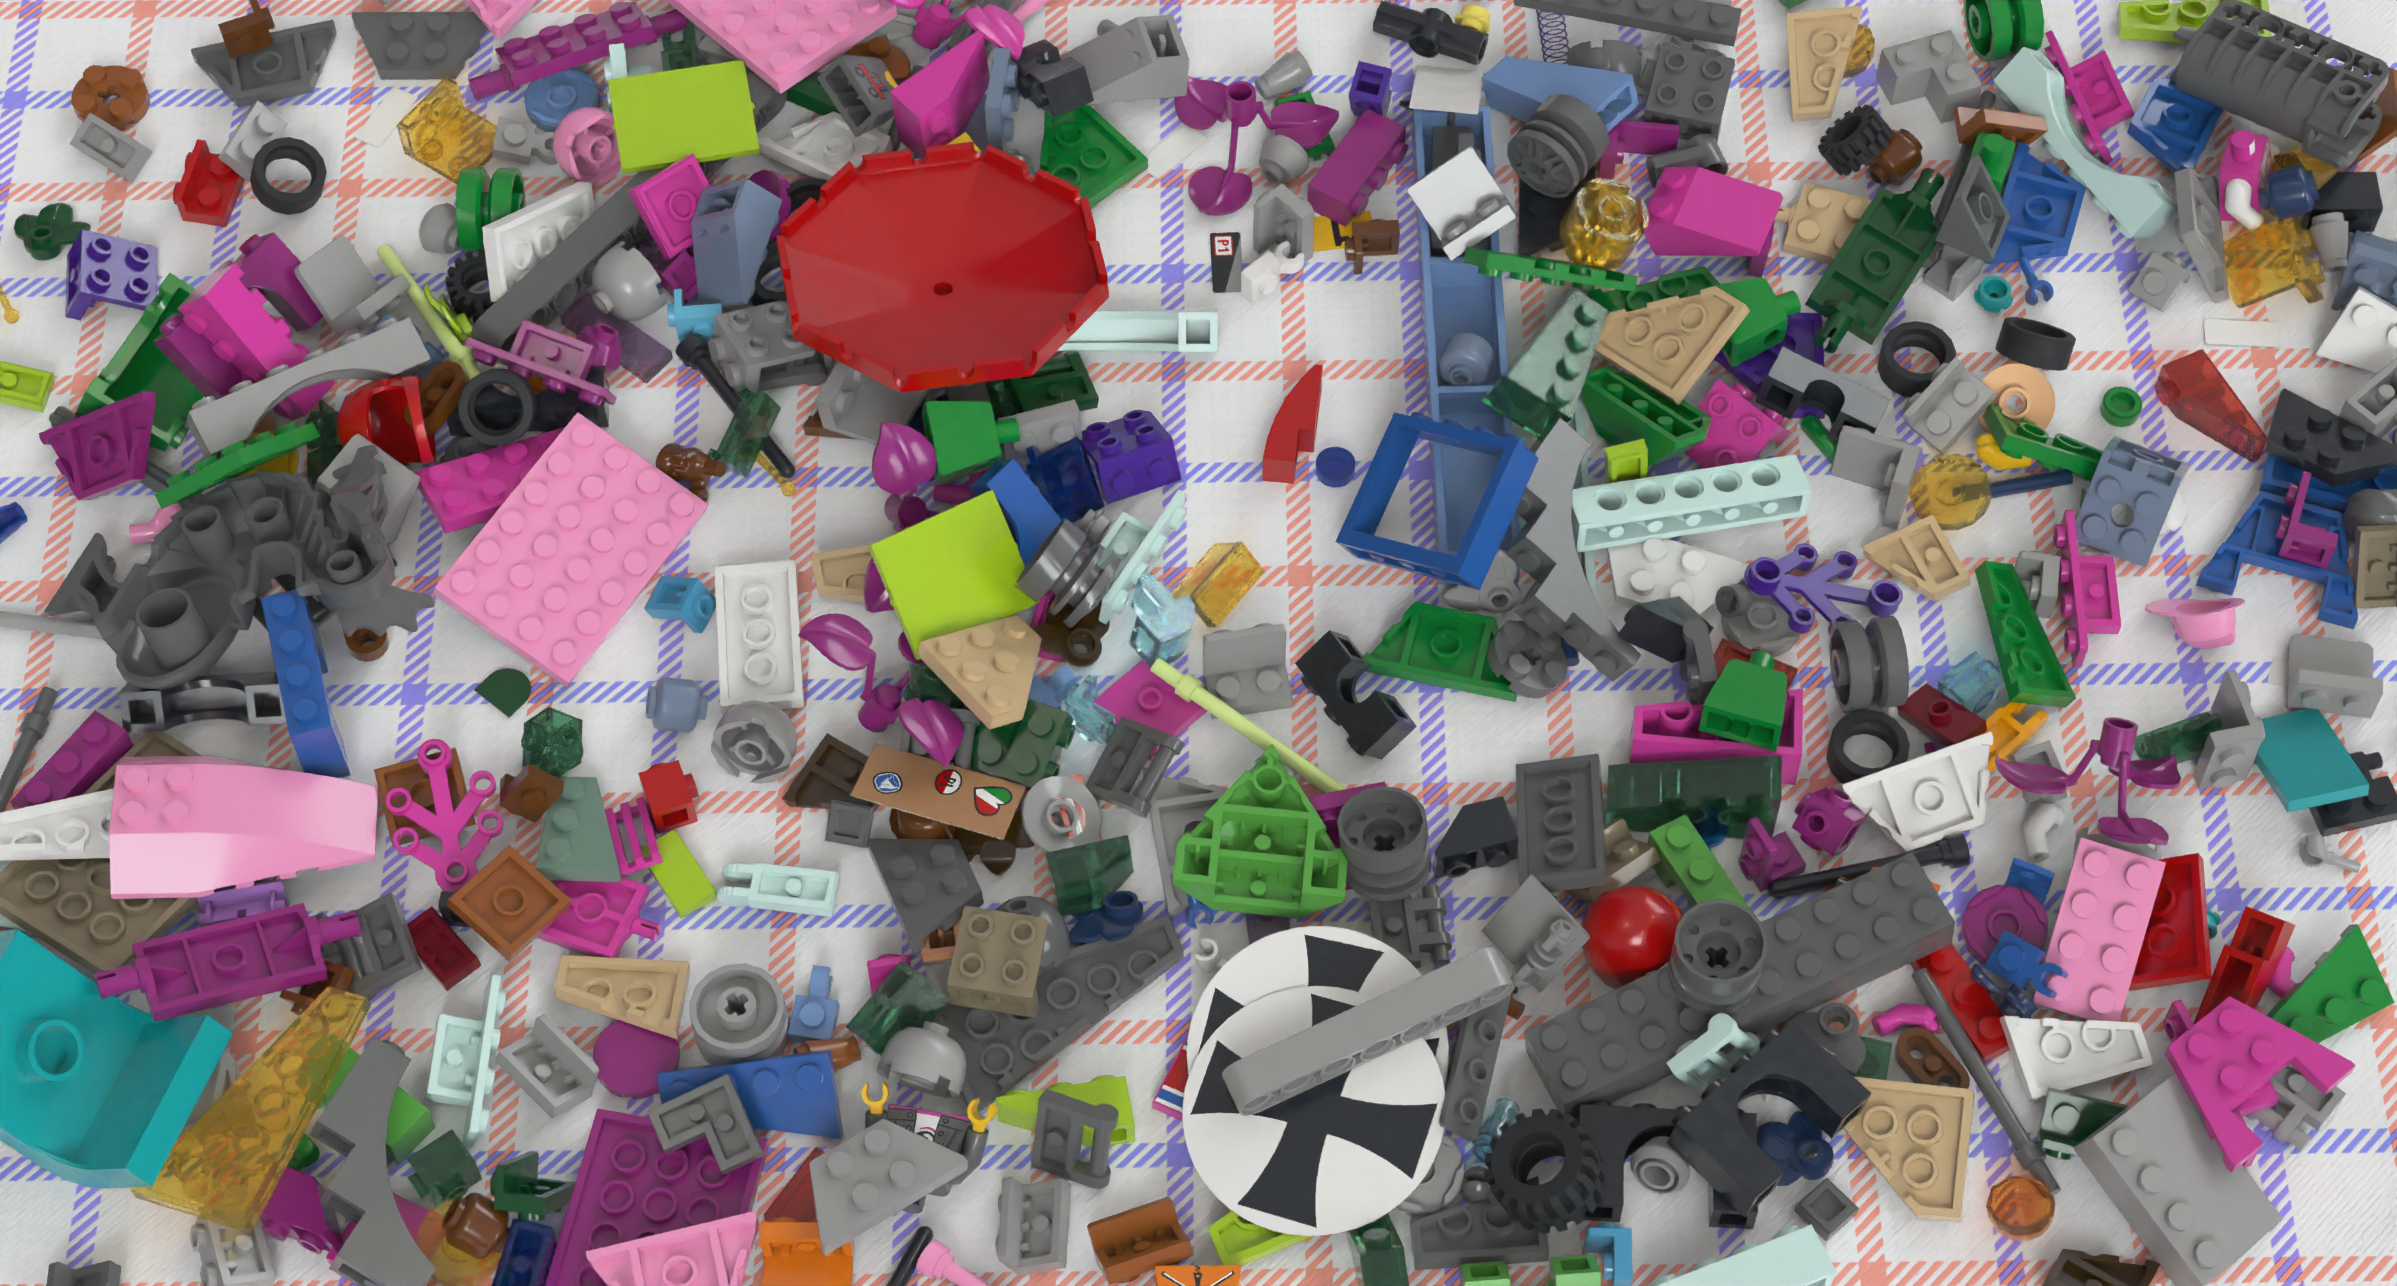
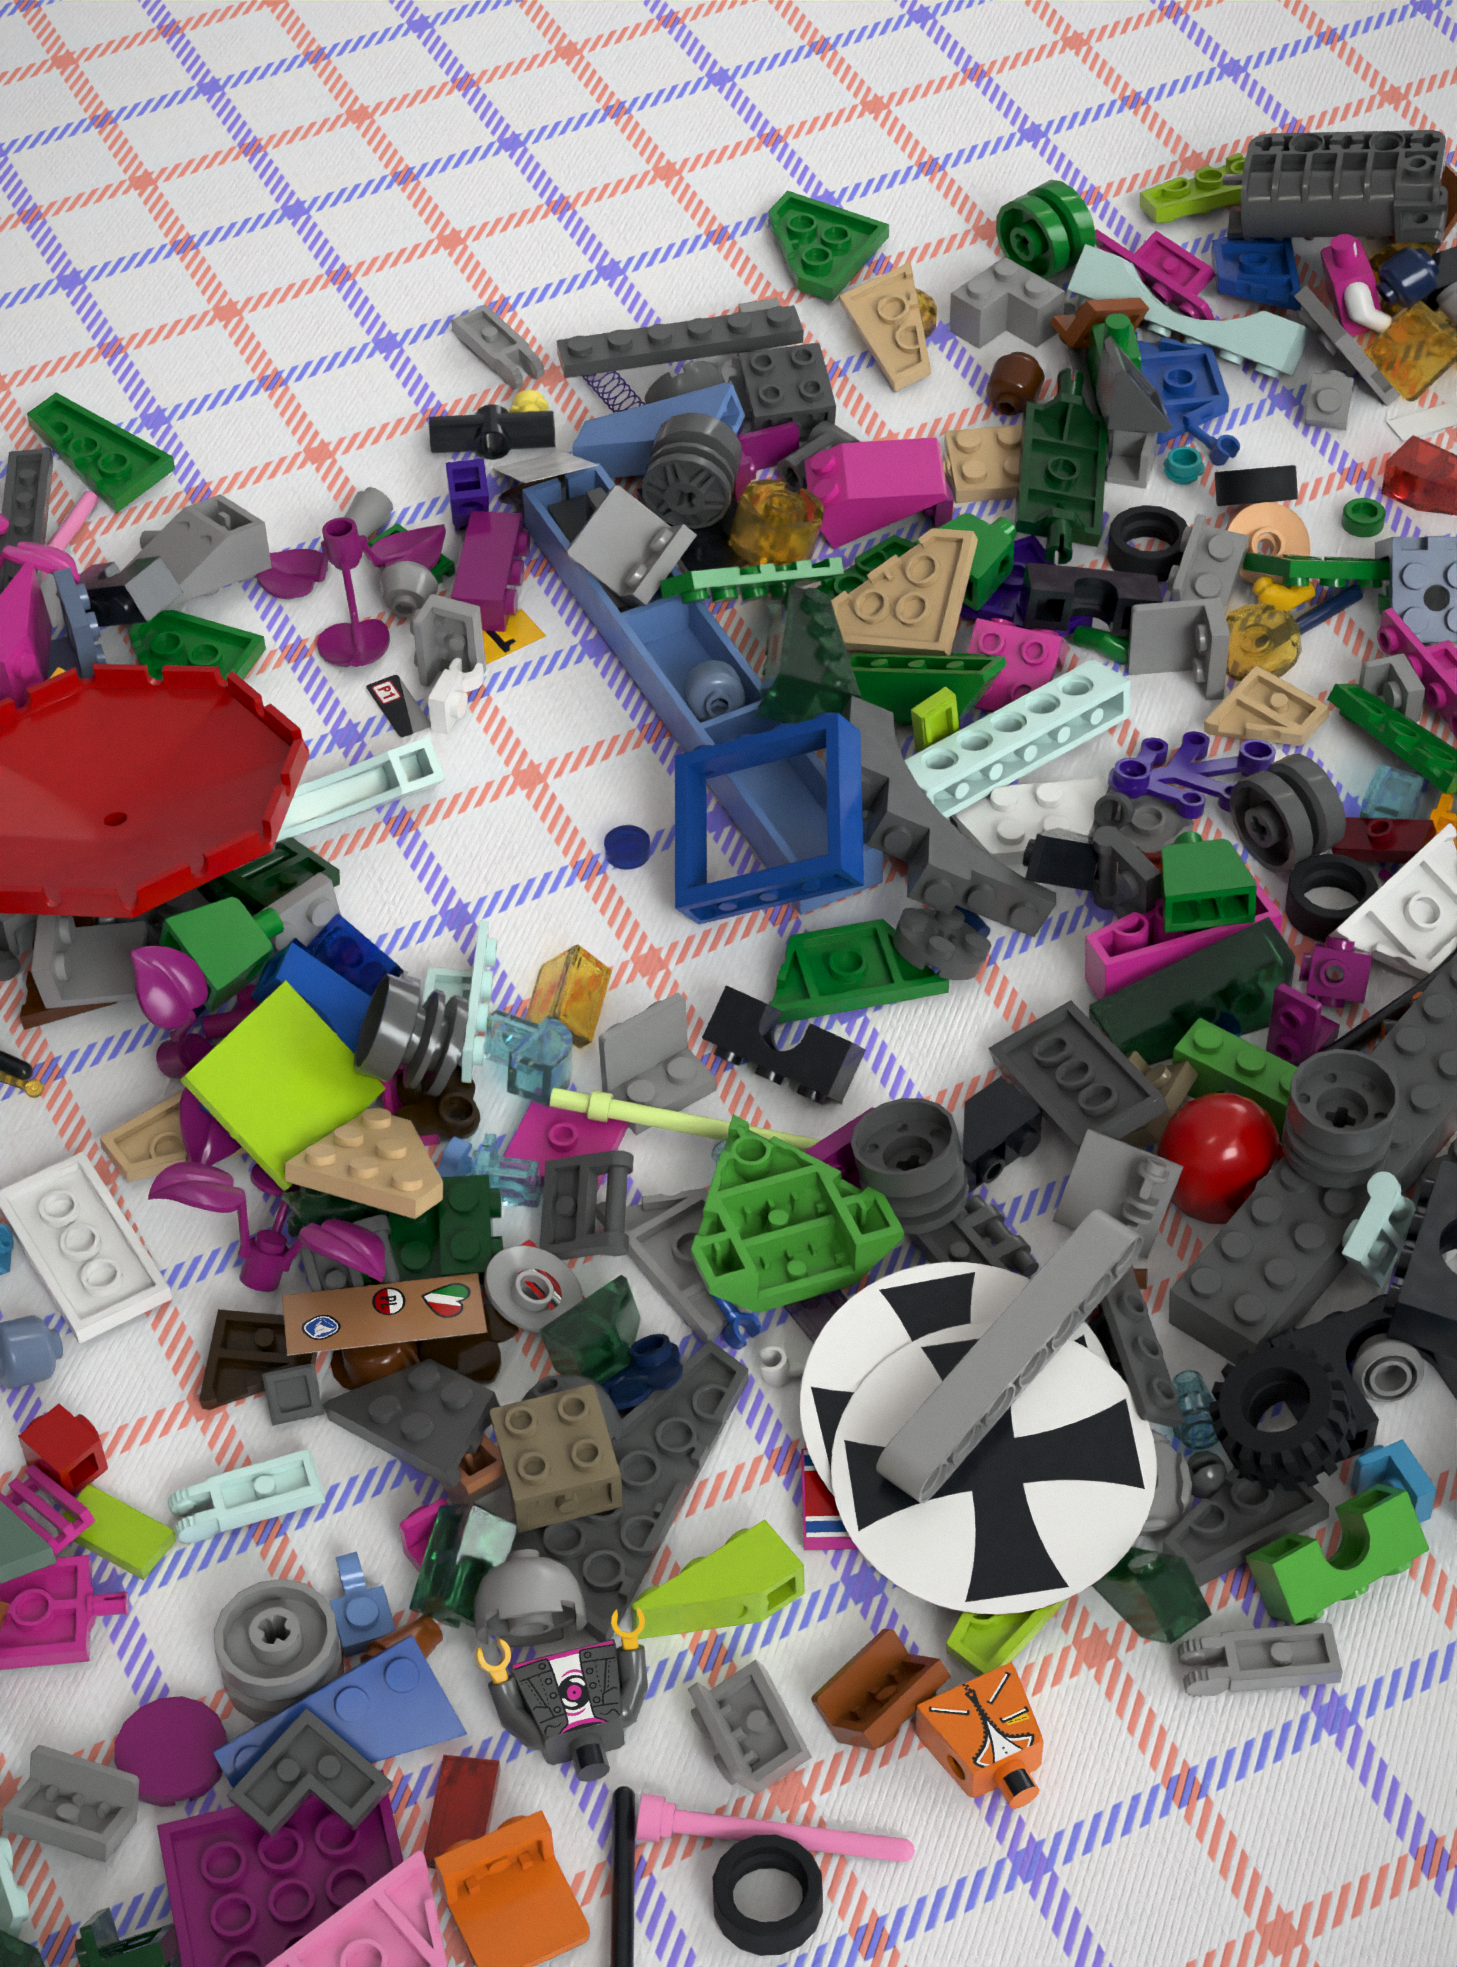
camera: 25 degrees left, 10 degrees down
tan wing [554,955,690,1039] -> none
light grey cylinder [711,700,797,784] -> none
light grey wing [809,1119,968,1256] -> none
dark grey plate [1031,1088,1119,1189] -> none
dark purple bracket [1079,410,1182,504] -> none
white sticker [1145,125,1208,179] -> none
red slope [1262,364,1323,484] -> none
reddish brown bracket [1345,219,1400,275] -> none
light grey plate [1443,549,1520,613] -> none
black tyre [1818,105,1892,175] -> none

